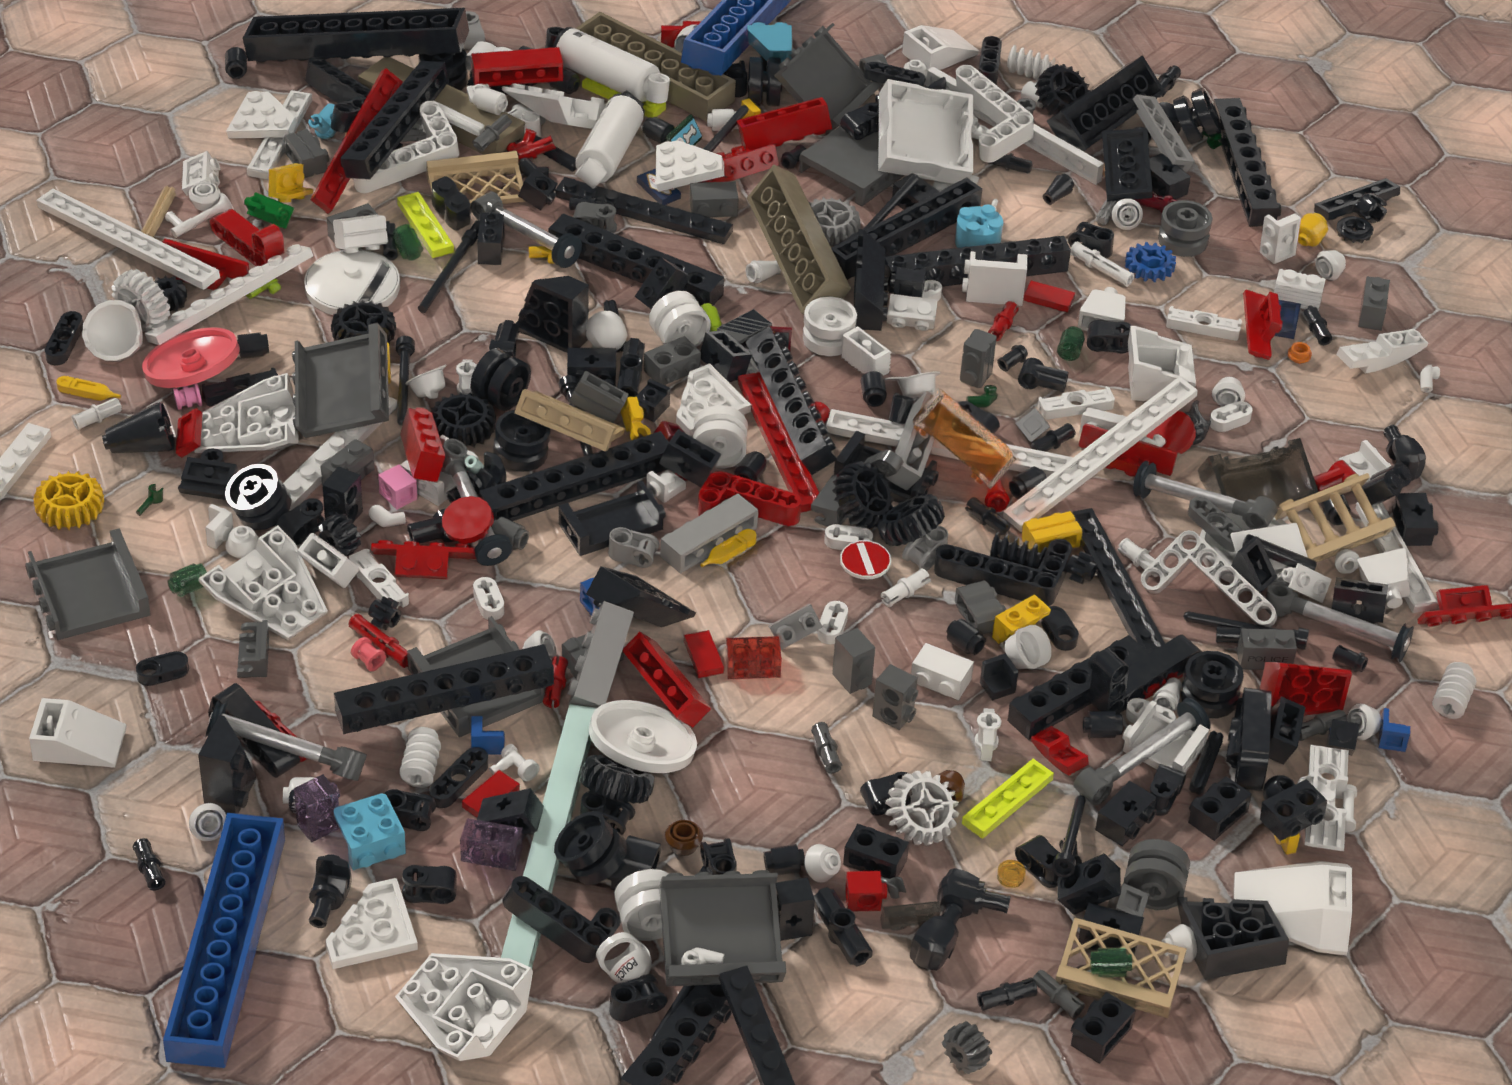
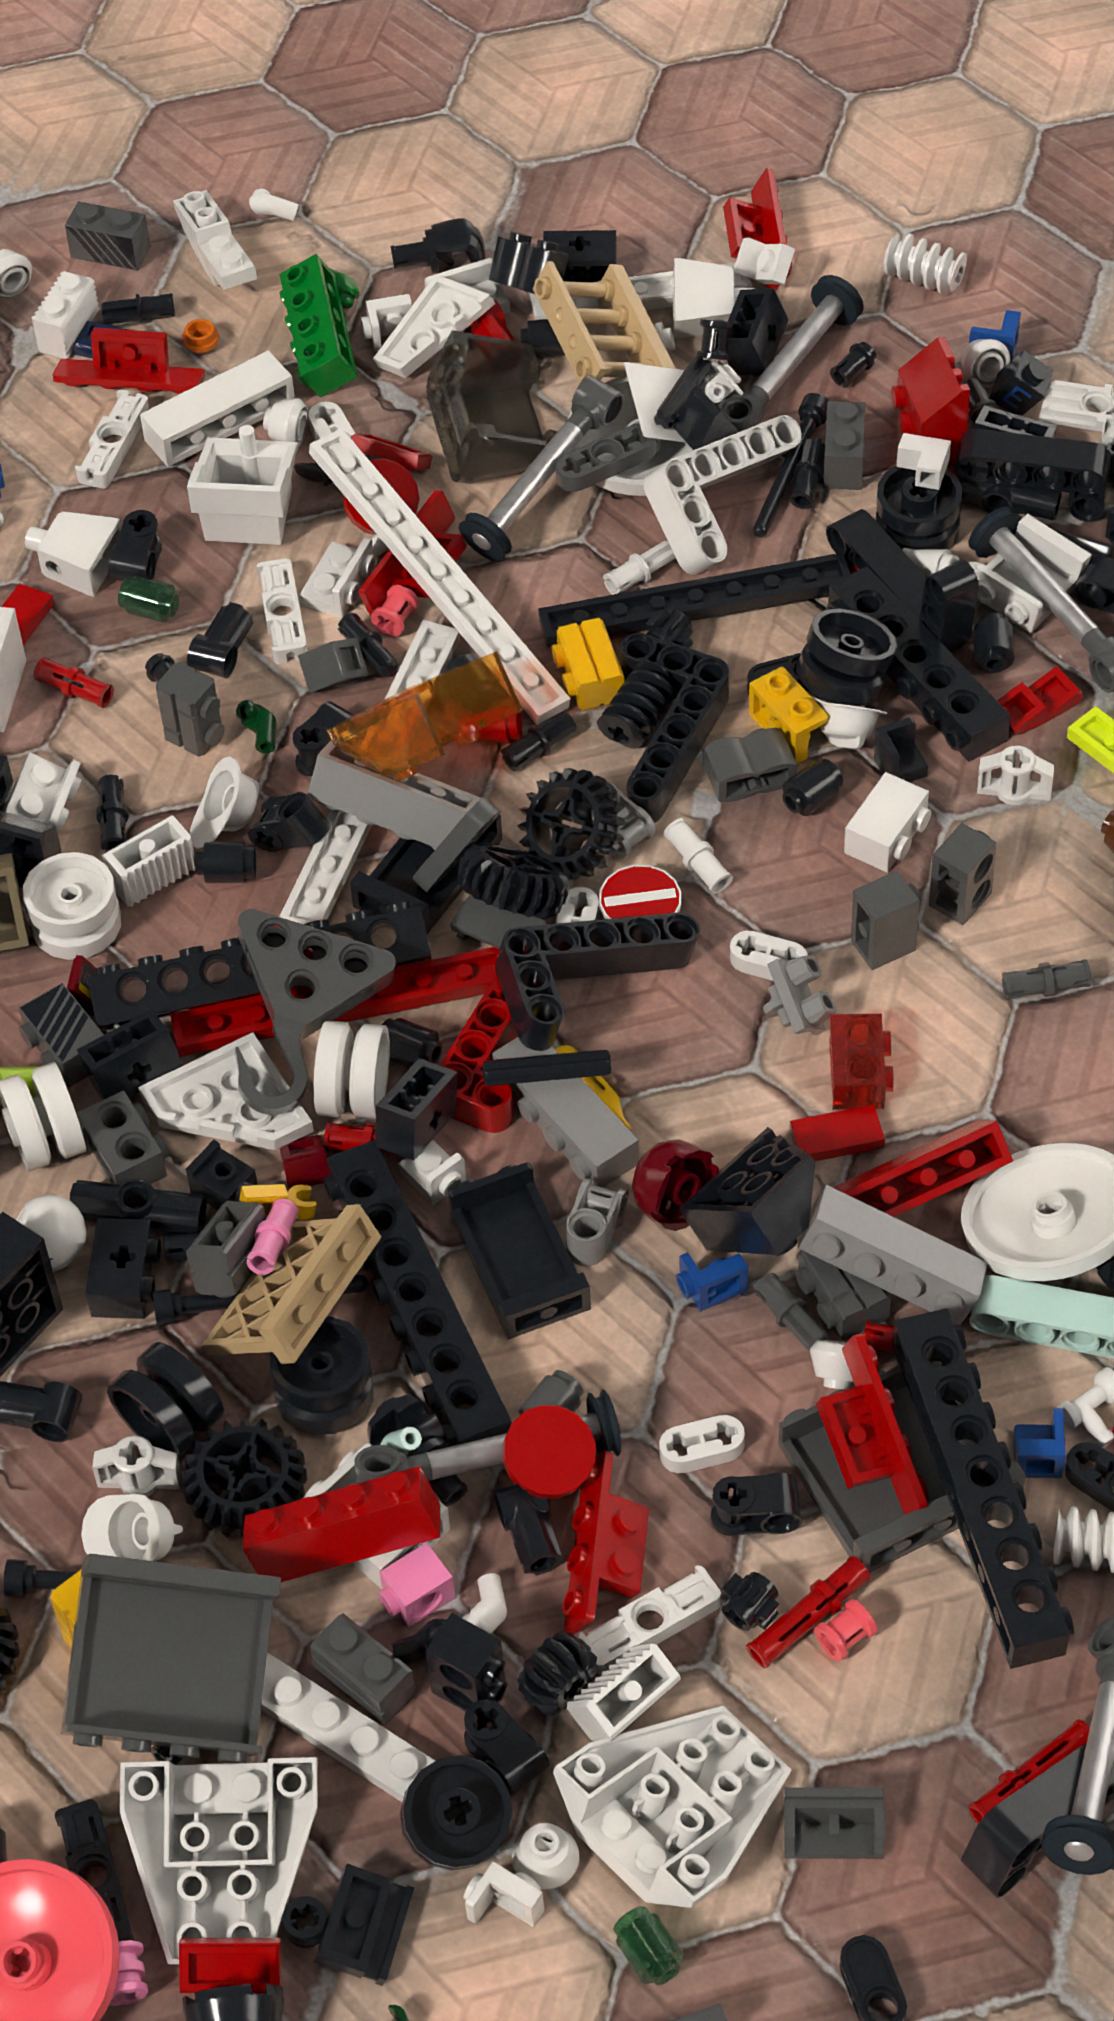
camera: 80 degrees left, 10 degrees up
none -> black pin [96,774,129,852]
none -> white brick [140,350,295,467]
none -> dark grey piece [235,909,396,1115]
none -> bright pink pin [246,1199,298,1275]
none -> green brick [279,254,358,397]
none -> green arm [329,268,360,308]
none -> red tile [350,433,433,470]
none -> white bracket [361,294,412,352]
none -> coral bush [371,585,419,637]
none -> white wing [373,274,496,378]
none -> black arm [391,1618,447,1663]
none -> black axle [482,1050,612,1086]
none -> black beam [495,913,700,1051]
none -> dark red cylinder [632,1139,719,1231]
none -> black bush [697,319,734,360]
none -> black piece [710,1472,802,1536]
none -> white bracket [734,238,795,284]
none -> dark grey axle [754,1273,828,1350]
none -> black wheel [796,609,897,706]
none -> red bracket [816,1333,928,1515]
none -> white piece [897,433,951,490]

